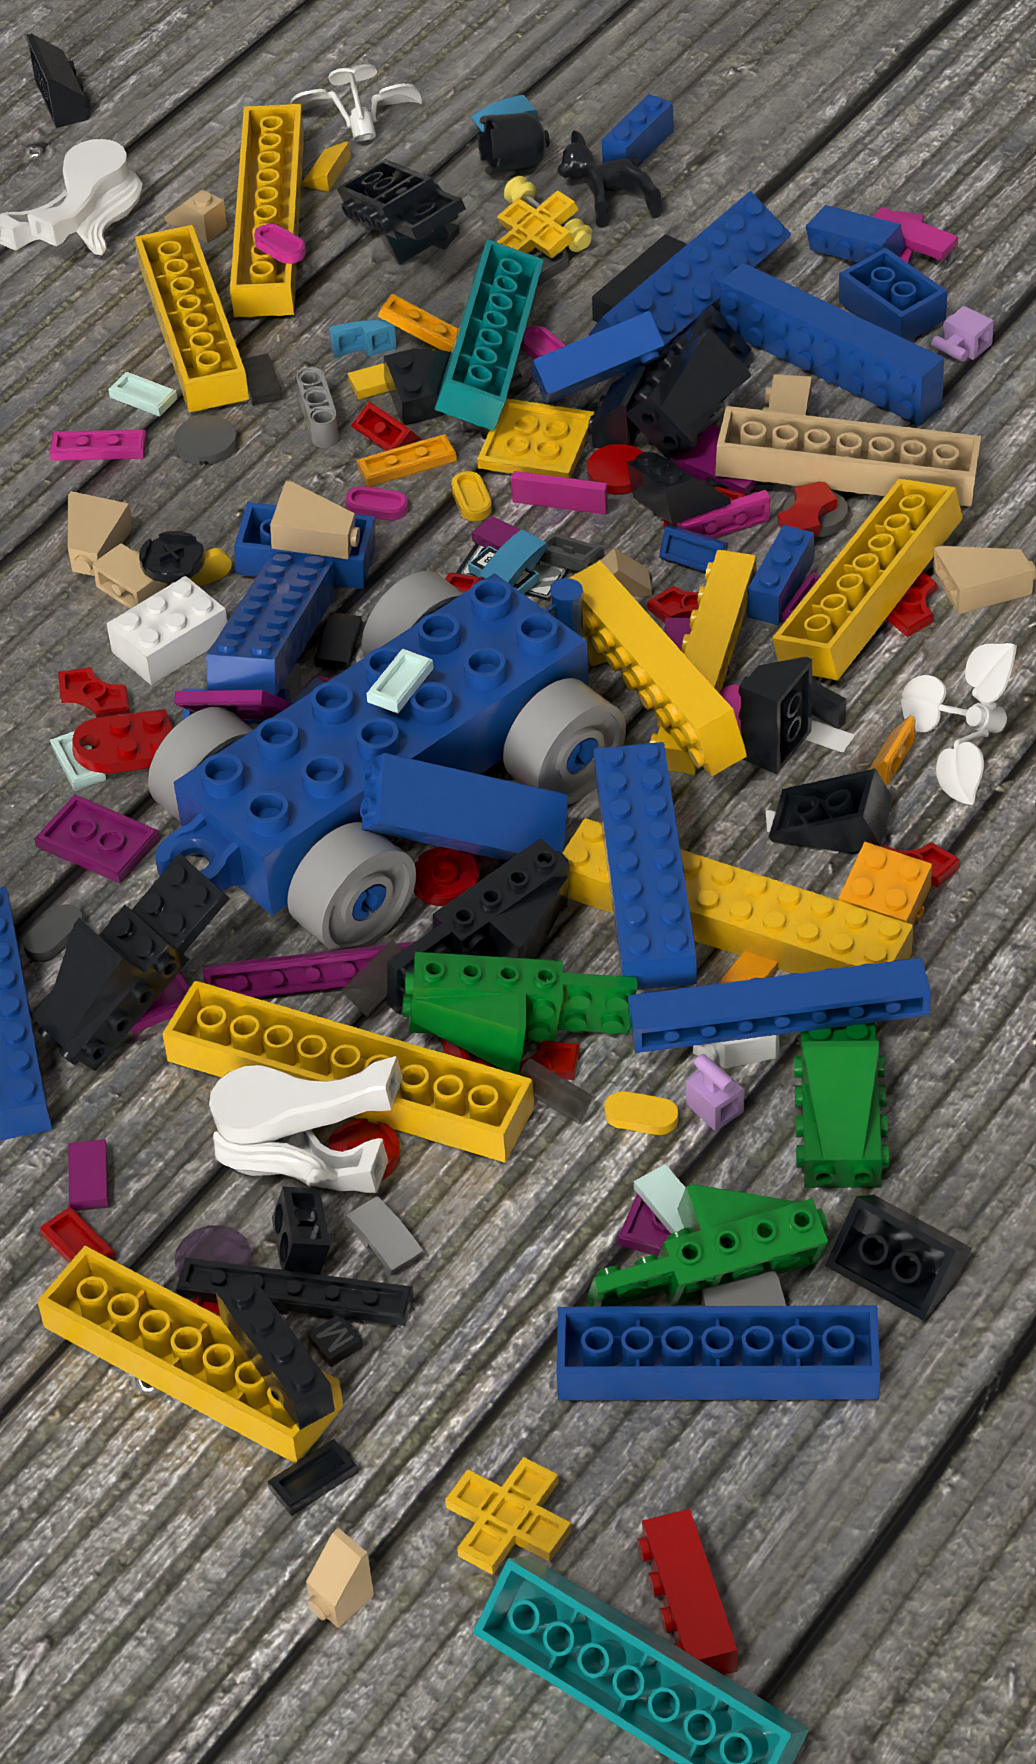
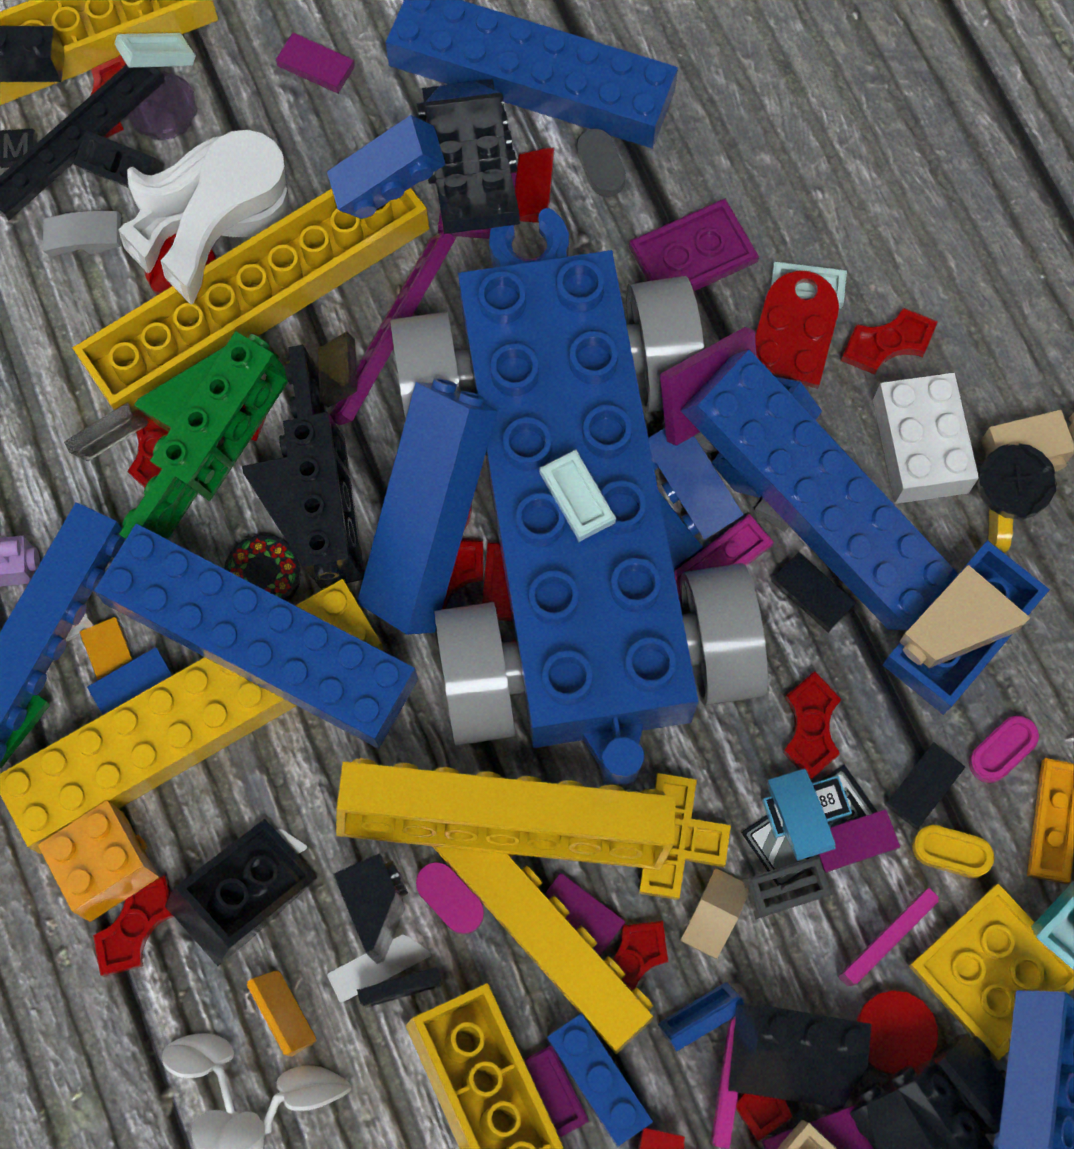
camera: 120 degrees right, 25 degrees up
red tile [39,1207,117,1263] -> none
yellow tile [604,1091,678,1135] -> none
none -> blue tile [87,647,173,715]
none -> light aqua tile [114,33,196,68]
none -> tile [224,535,301,602]
none -> blue brick [327,115,446,219]
none -> black tile [885,743,966,830]

